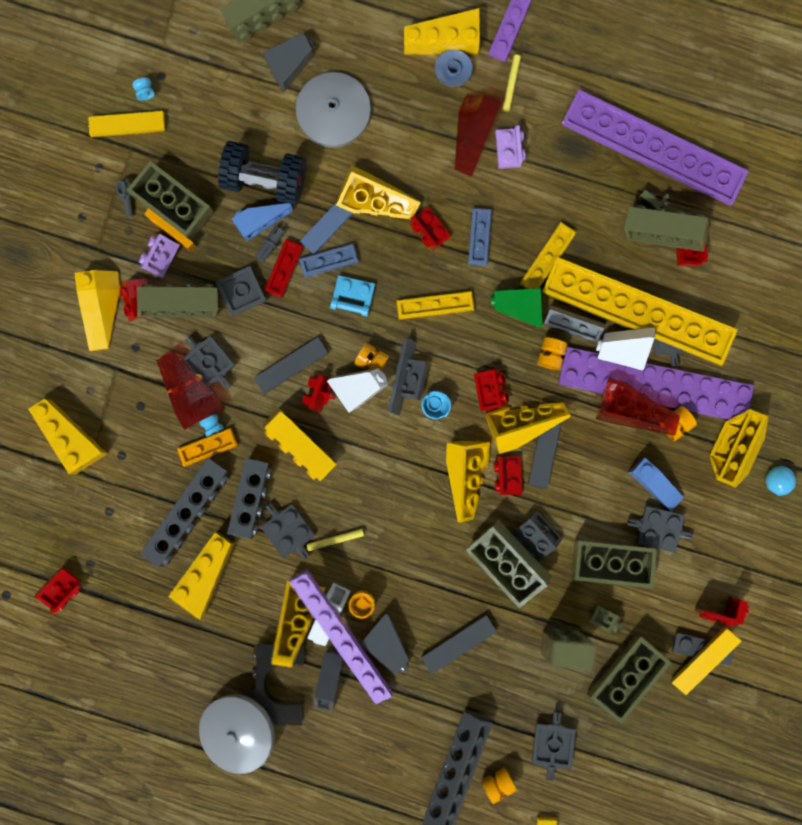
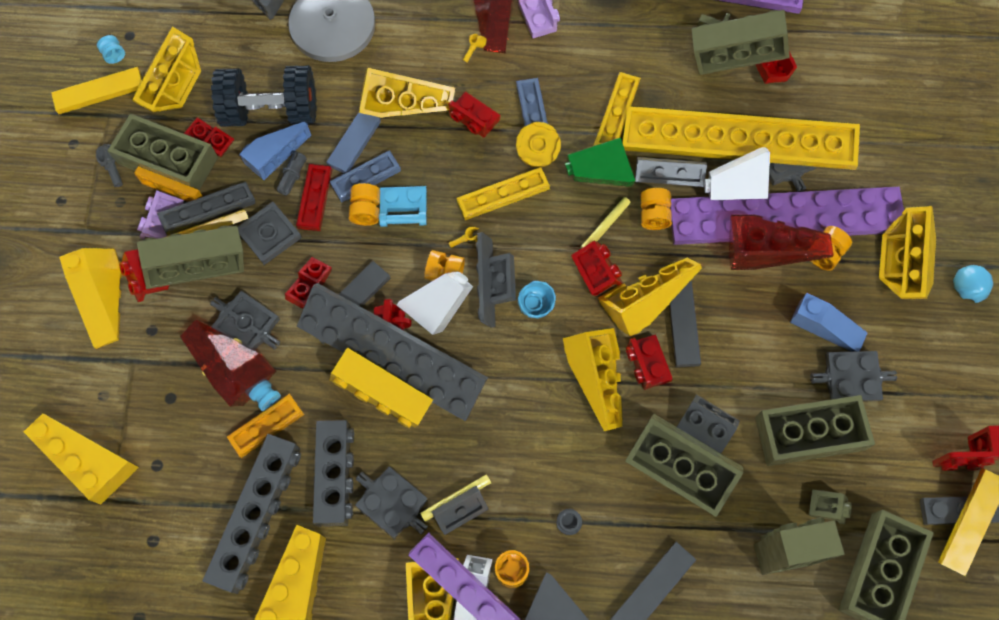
camera: 15 degrees left, 15 degrees down
none -> yellow wedge [132,26,201,113]
none -> dark grey tile [157,182,255,236]
none -> yellow tile [163,209,249,238]
none -> red slope [184,117,234,157]
none -> red slope [285,257,332,309]
none -> dark grey plate [297,283,488,421]
none -> light orange wheel [349,183,381,226]
none -> dark grey plate [431,486,489,535]
none -> yellow hand [449,227,479,248]
none -> yellow hand [463,34,486,63]
none -> yellow tile [516,122,561,168]
none -> dark grey plate [556,509,582,535]
none -> light yellow bar [581,197,631,248]

